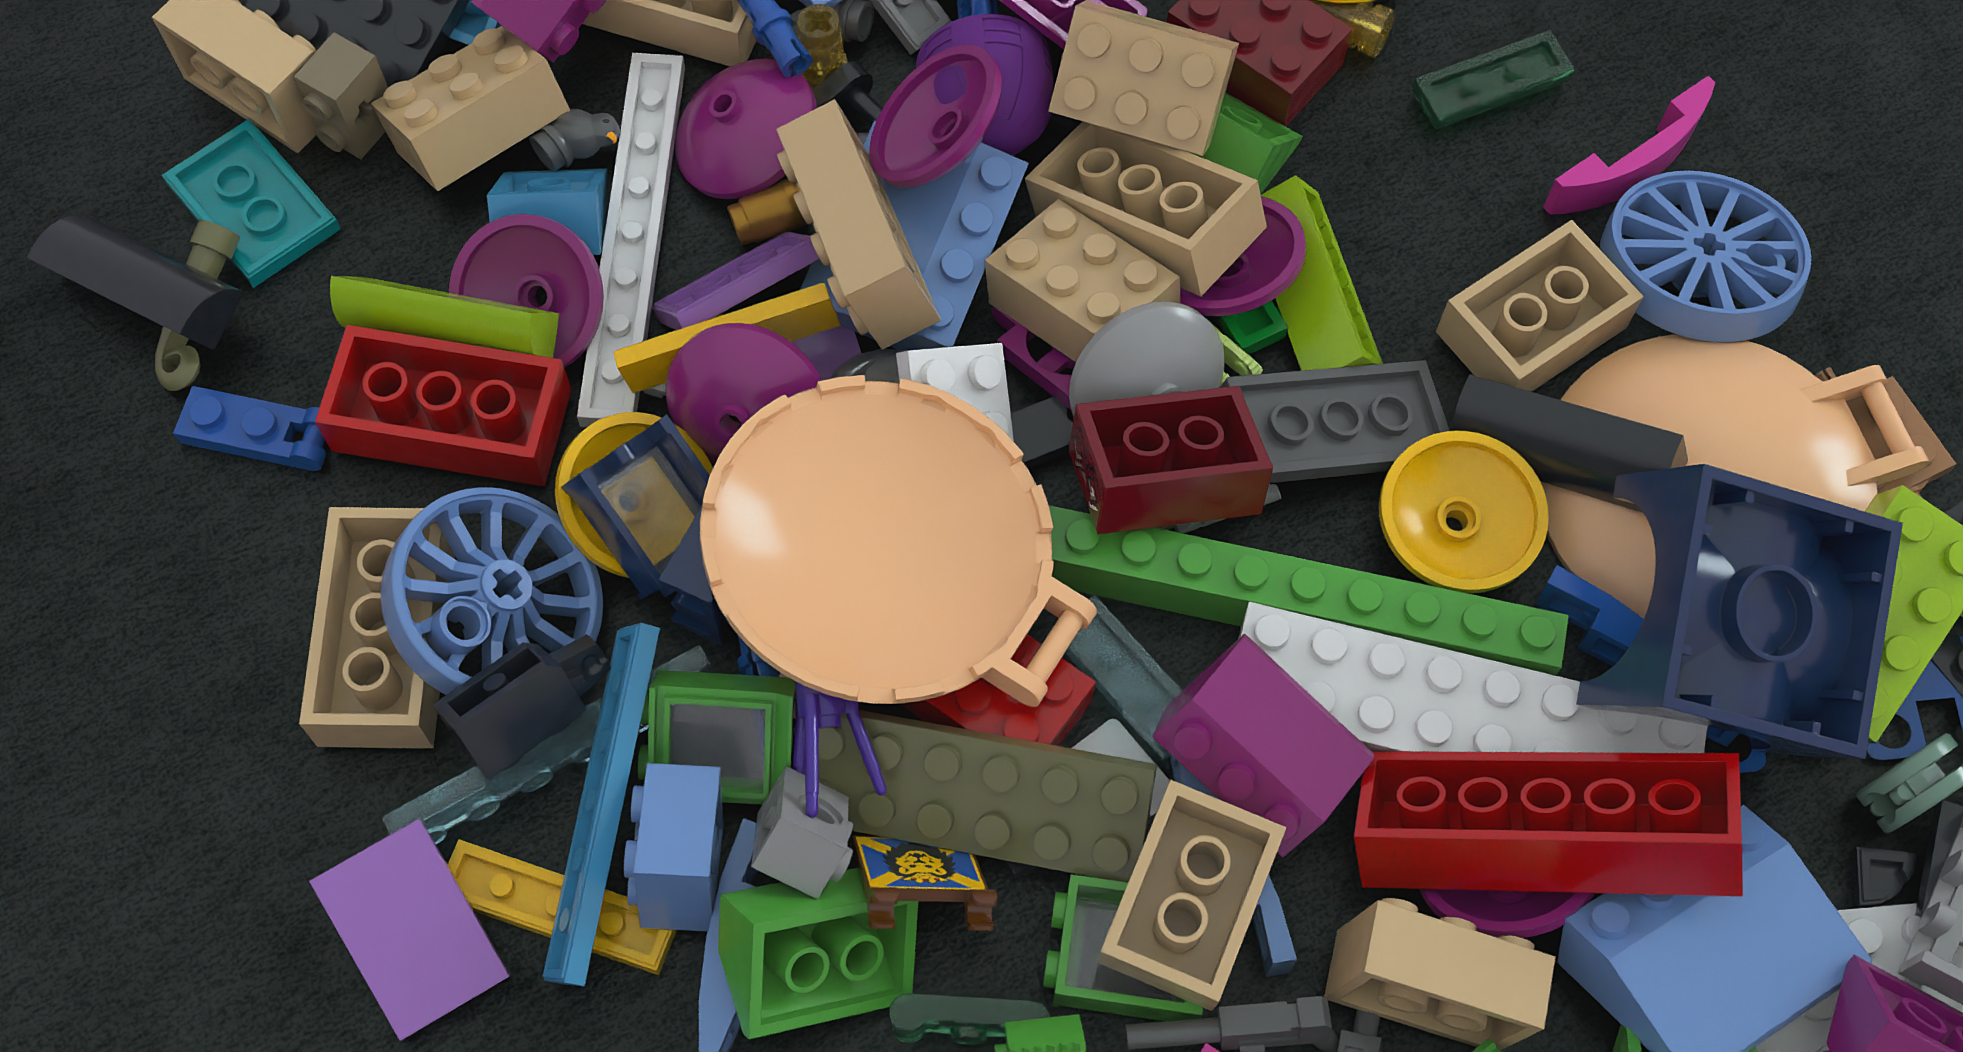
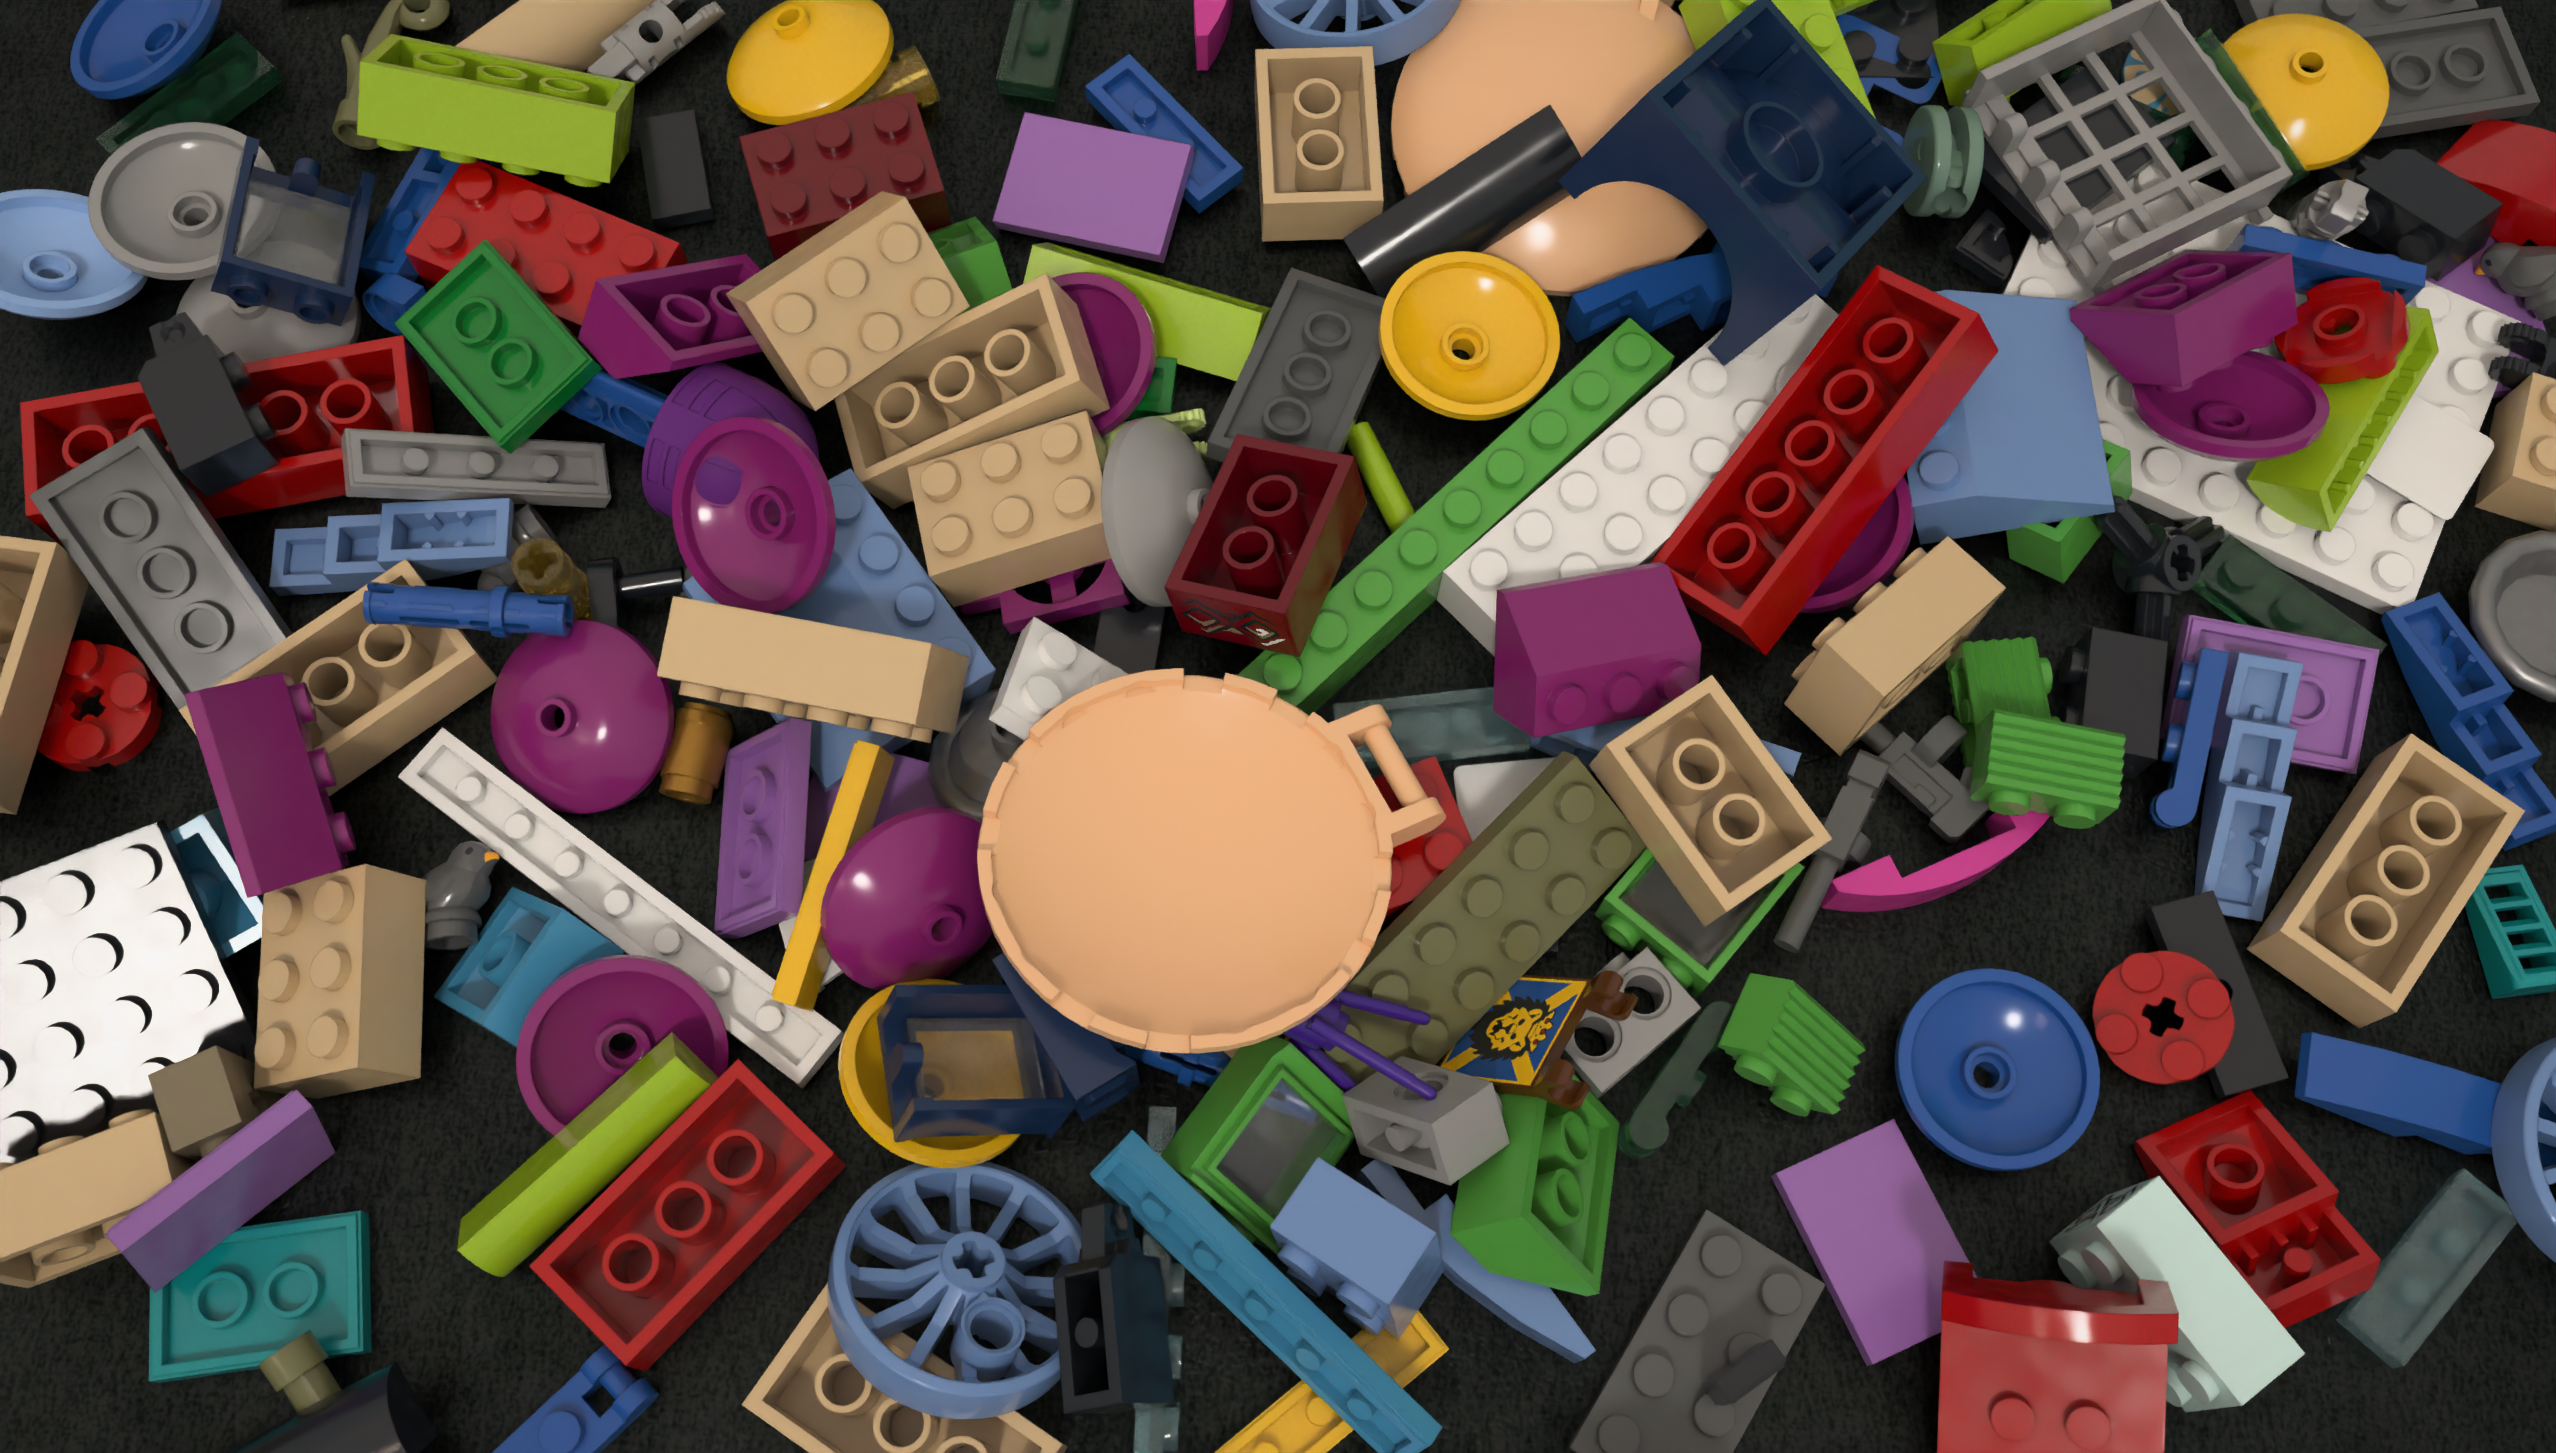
camera: 60 degrees left, 5 degrees up
none -> medium lavender tile [106,1090,336,1293]
none -> medium lavender tile [992,112,1195,263]
none -> blue plate [1085,54,1243,214]
none -> lime piece [1346,422,1415,534]
none -> light grey brick [1560,947,1701,1099]

